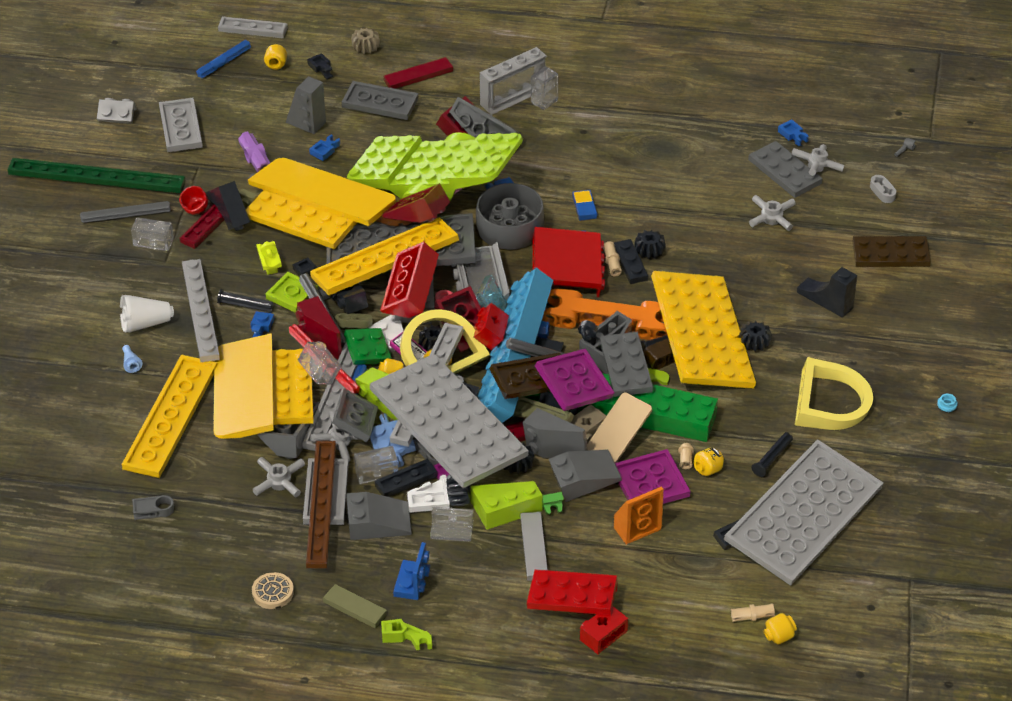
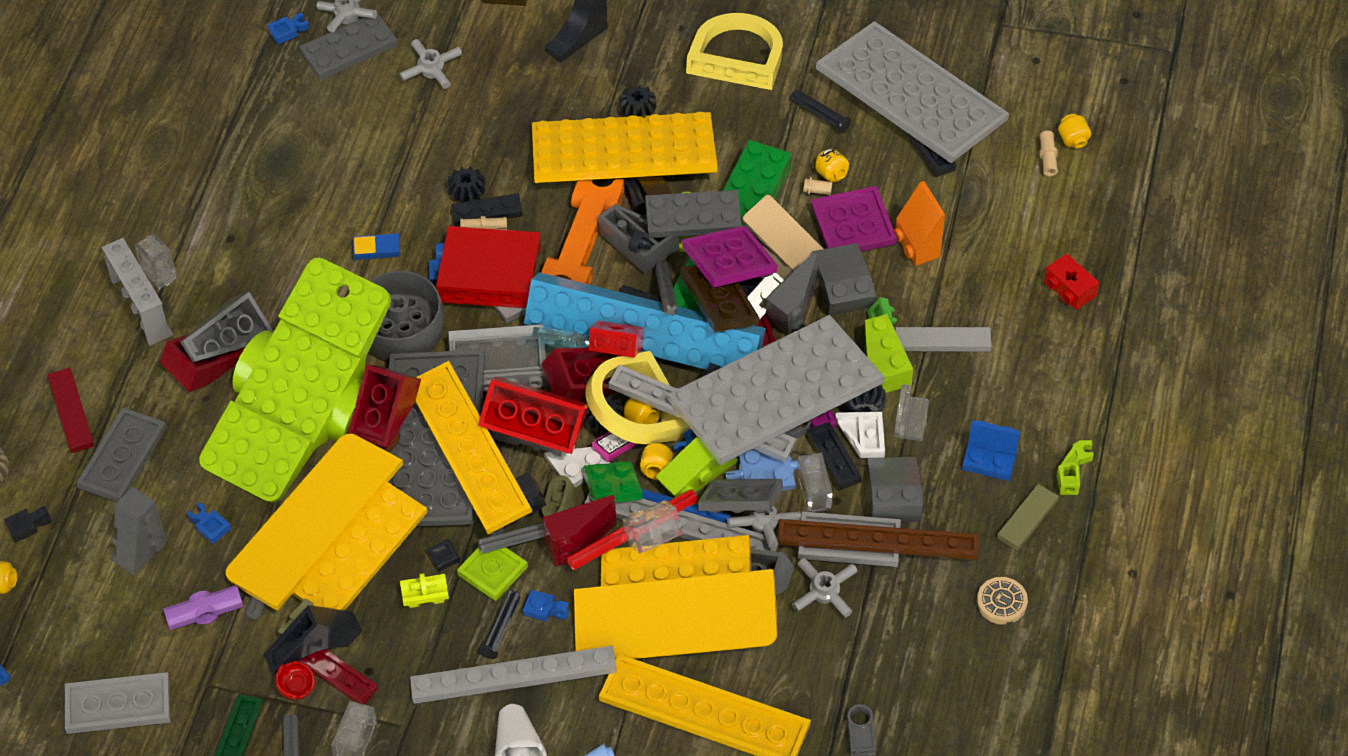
camera: 85 degrees left, 10 degrees up
red bracket [527,569,618,615] -> none

